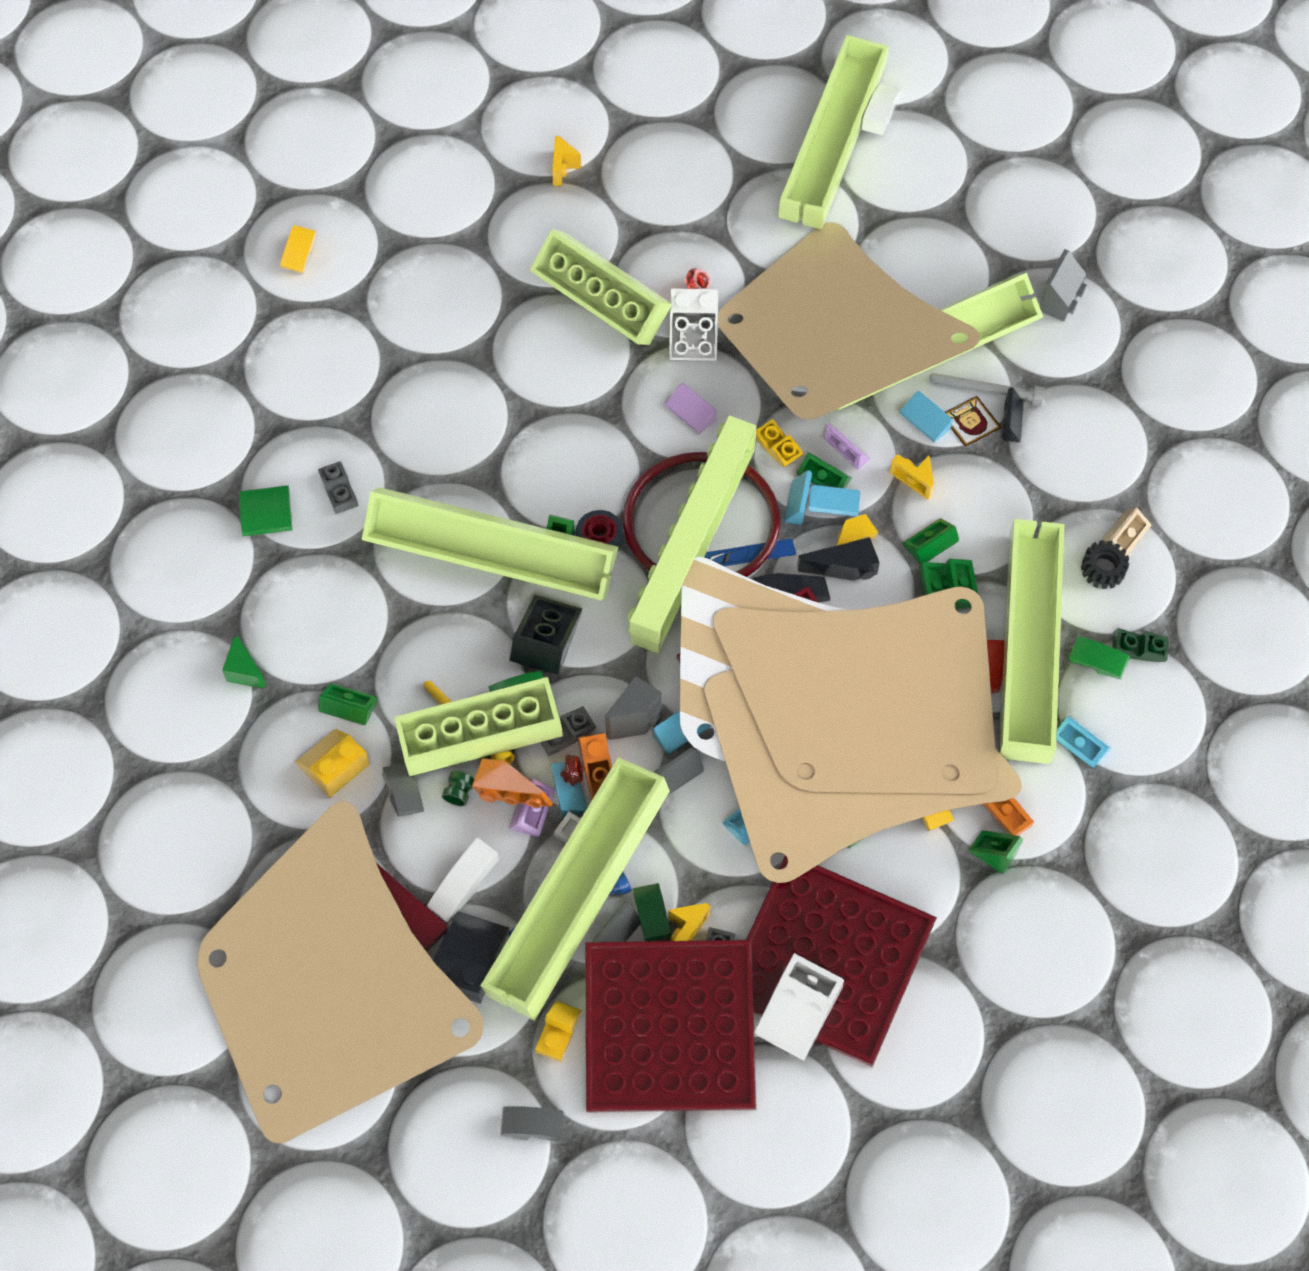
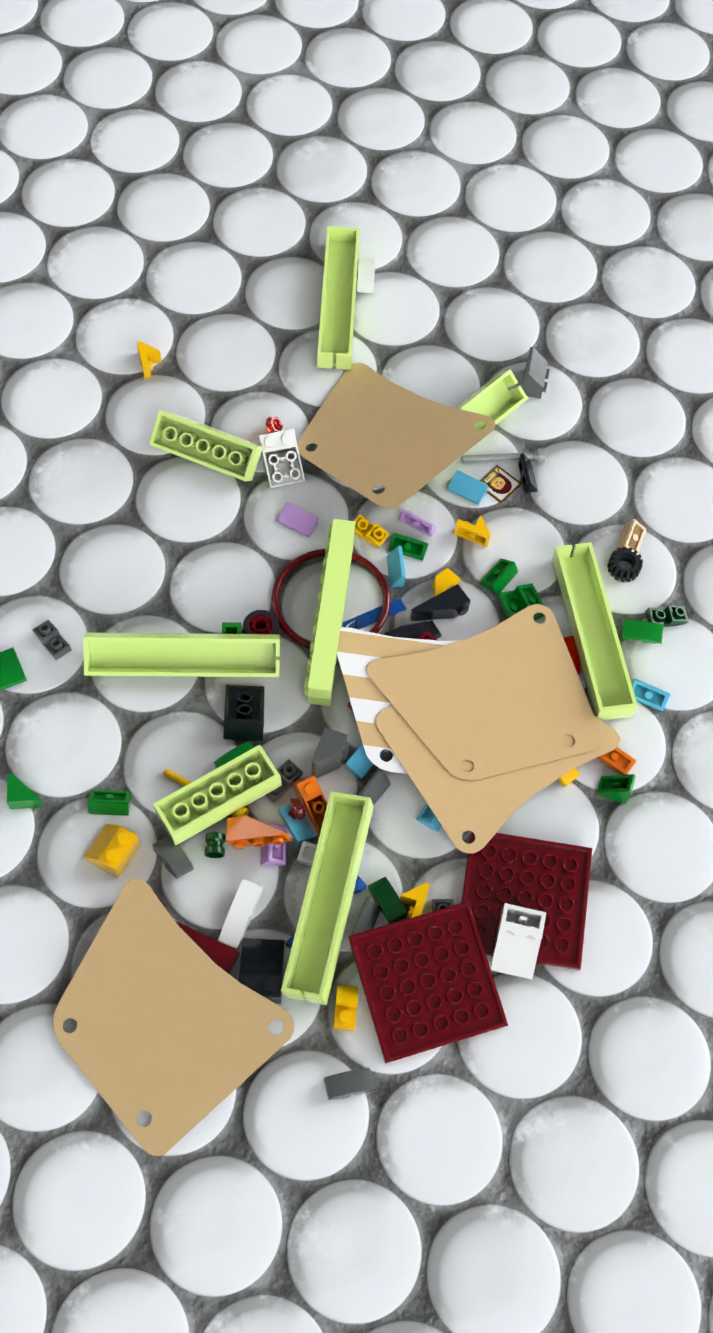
camera: 20 degrees left, 0 degrees up
medium azure slope [809,485,860,517] -> none

